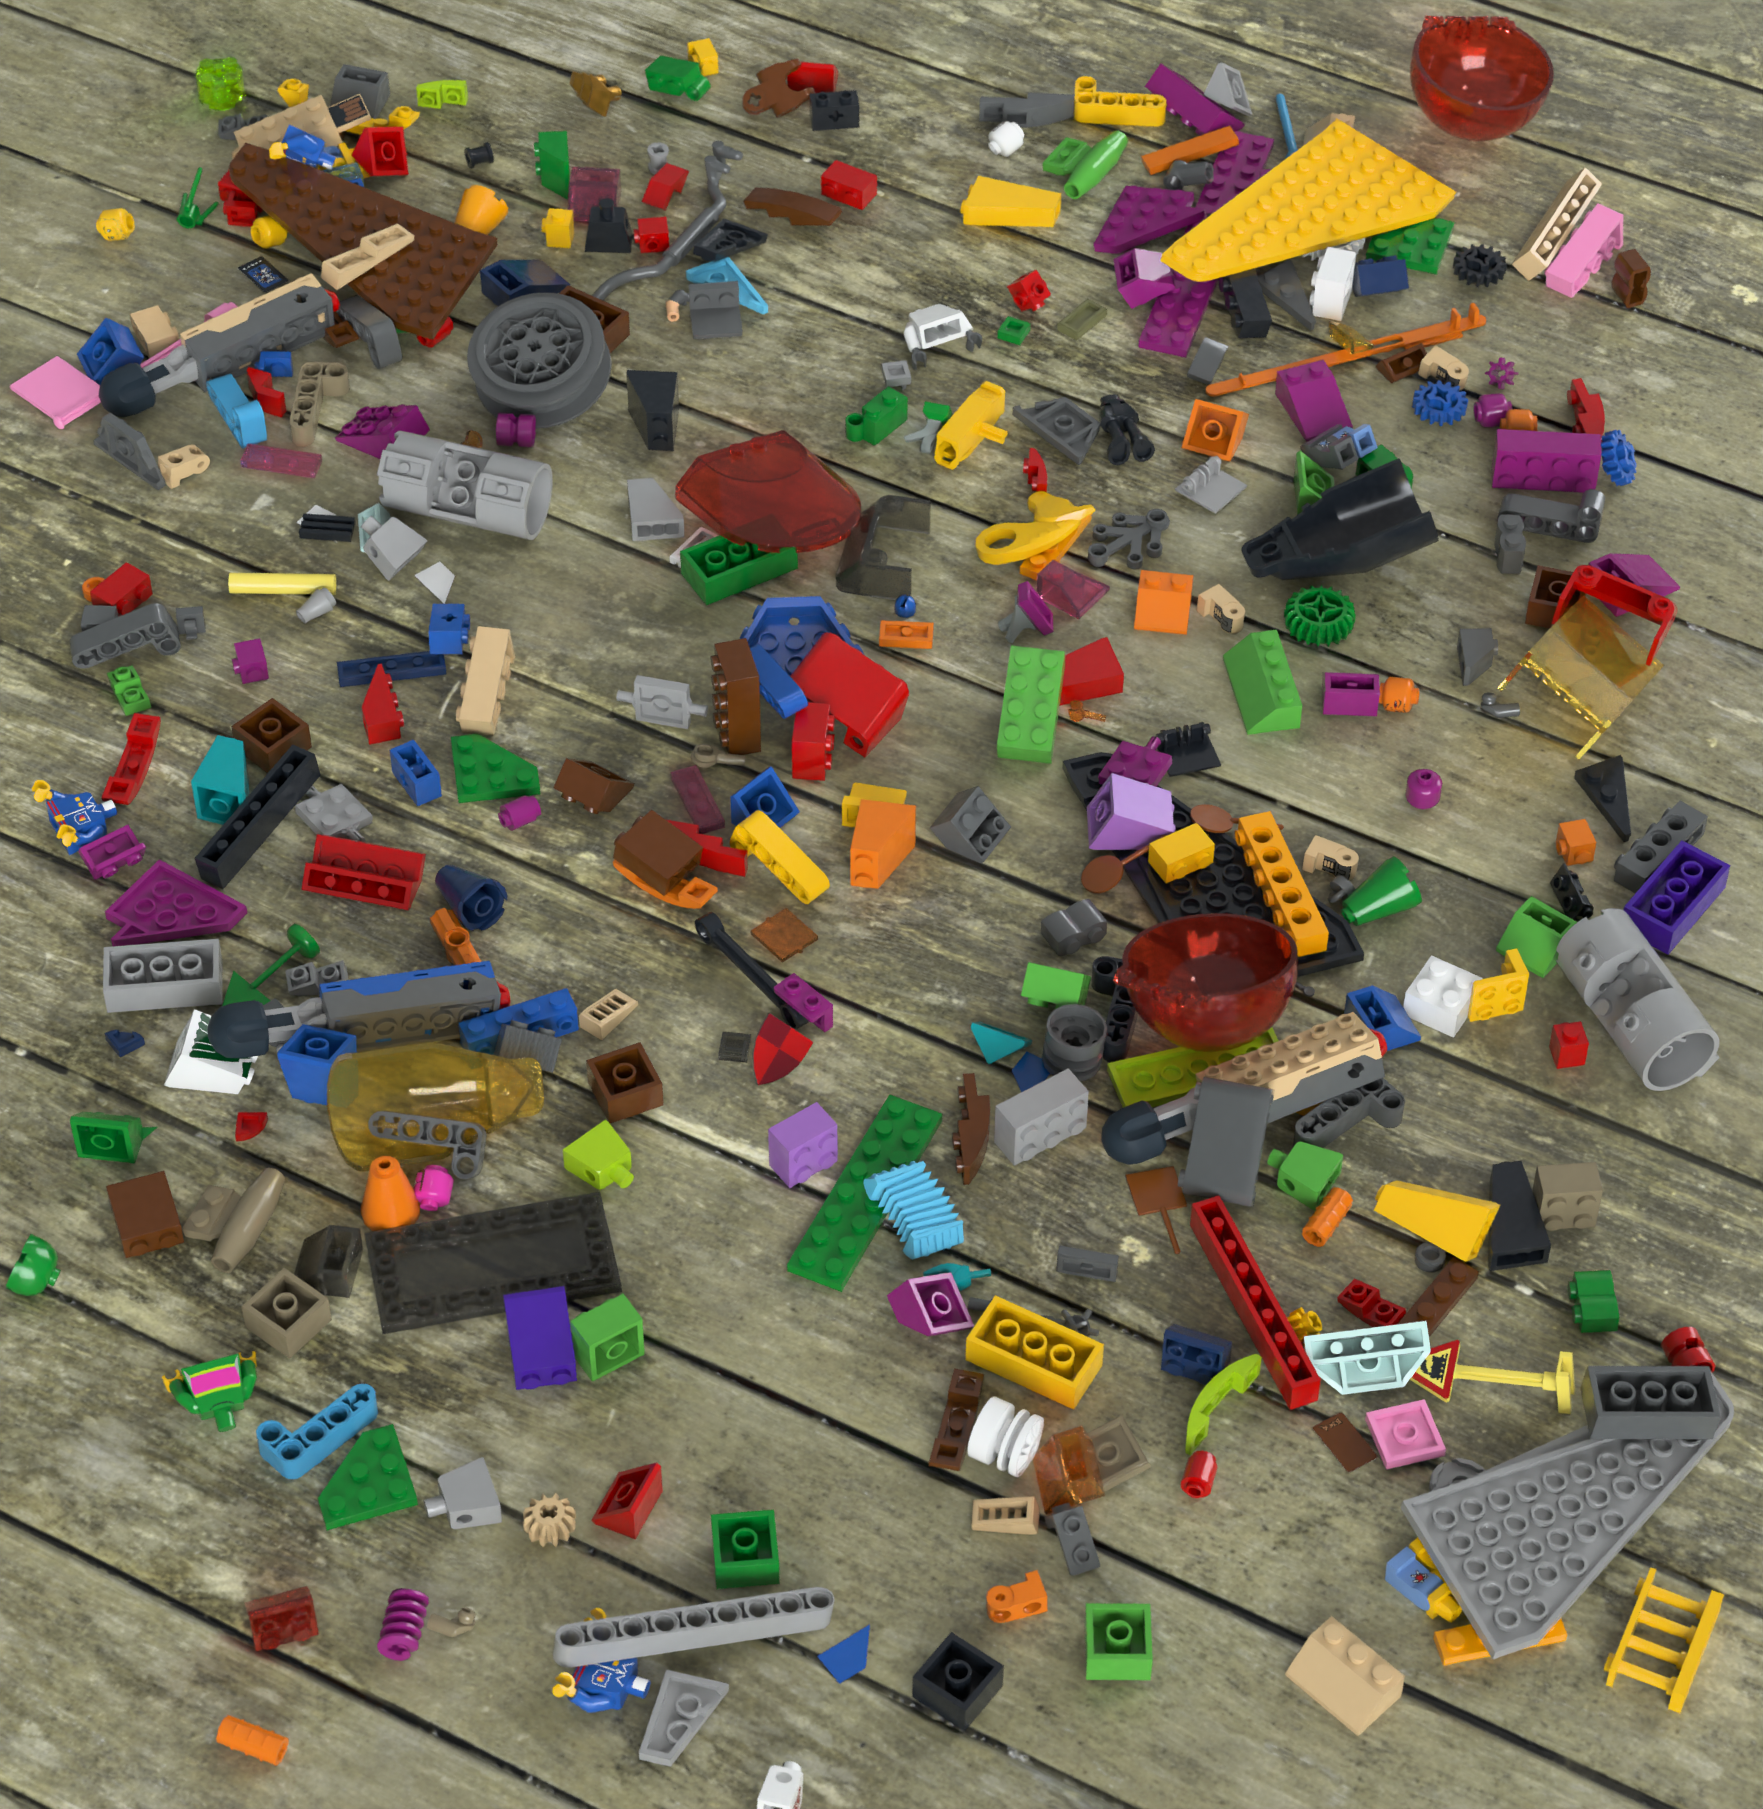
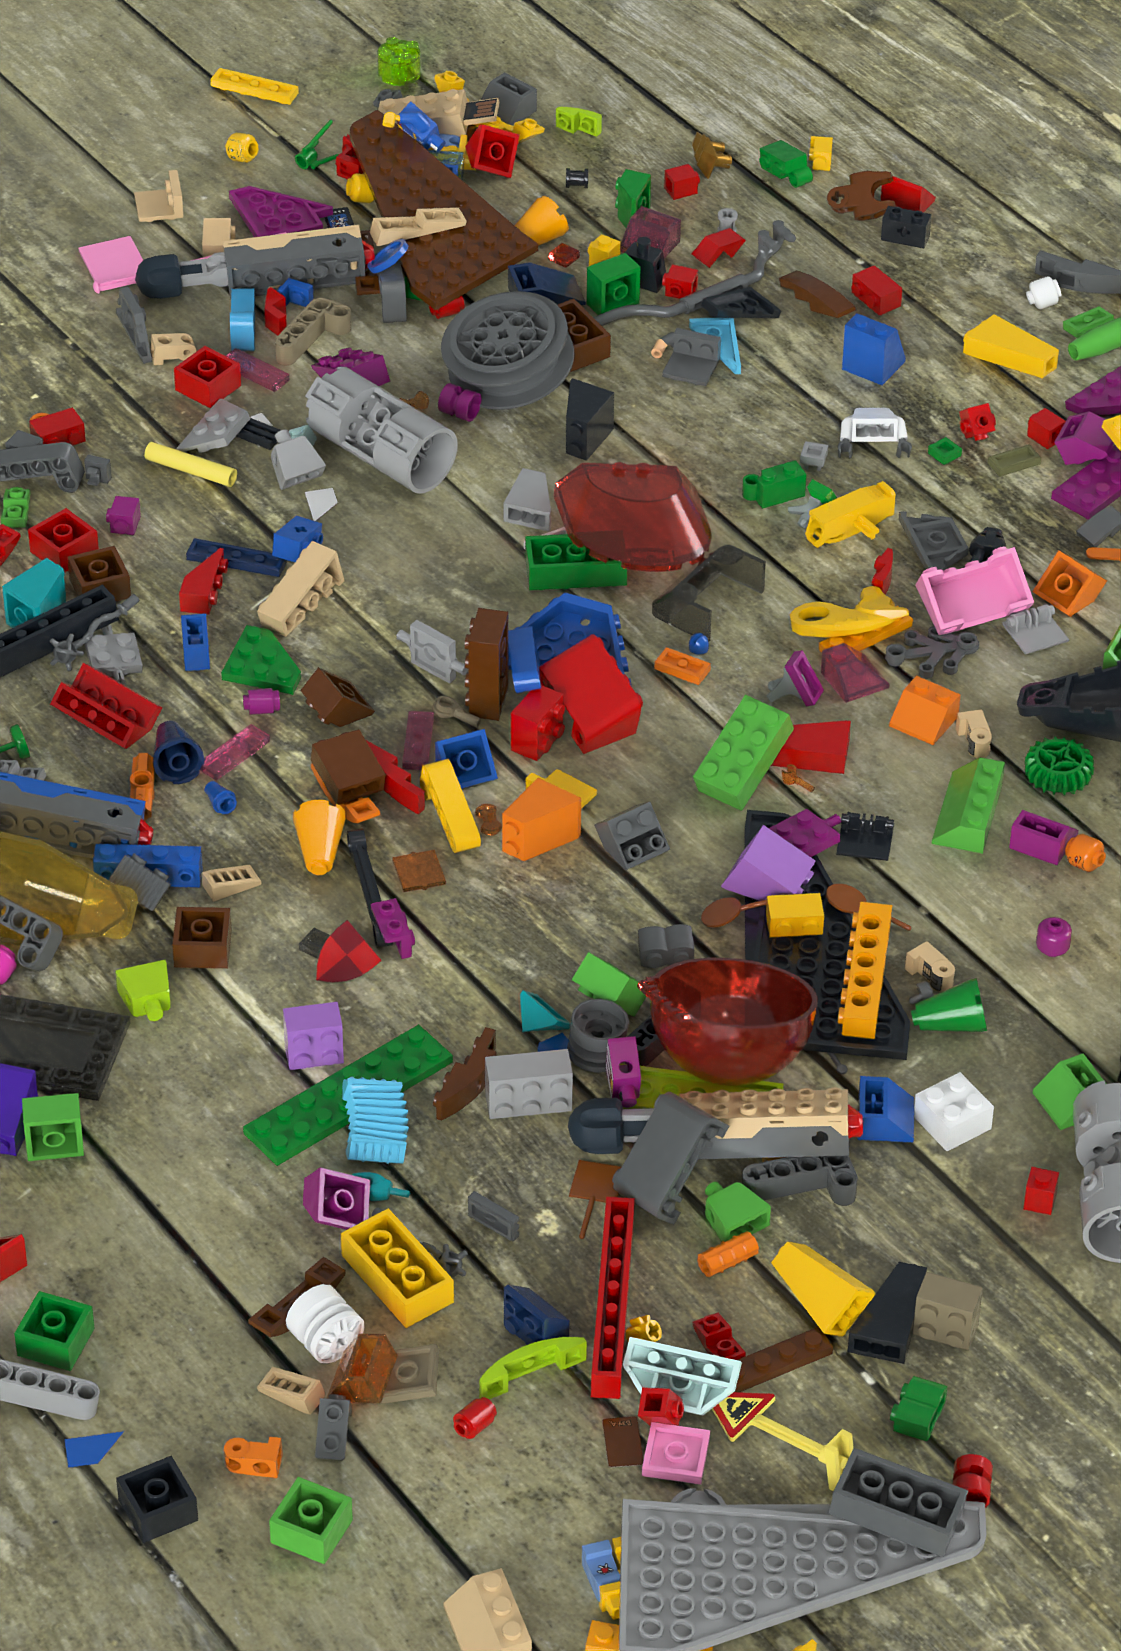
camera: 25 degrees right, 5 degrees down
blue slope [77,318,144,385] -> none
light grey cone [296,587,336,624] -> none
dark grey tile [1415,1242,1446,1272] -> none
yellow bracket [1468,948,1529,1022] -> none
none -> red brick [28,508,99,573]
none -> dark grey piece [50,594,140,671]
none -> tan bracket [134,170,183,222]
none -> red brick [174,346,241,409]
none -> light grey wing [176,399,250,453]
none -> clear pink tile [200,724,270,781]
none -> blue cone [204,781,237,814]
none -> yellow plate [211,68,299,105]
none -> magenta wing [229,186,333,237]
none -> light orange cone [293,800,345,875]
none -> blue piece [368,239,409,273]
none -> clear orange piece [475,804,502,836]
none -> clear red tile [548,243,580,268]
none -> green brick [586,253,640,315]
none -> magenta torso [606,1036,641,1108]
none -> red brick [638,1387,684,1426]
none -> red brick [664,164,700,200]
none -> blue slope [842,313,906,385]
none -> bright pink windscreen [915,547,1034,635]
none -> red brick [1027,408,1066,449]

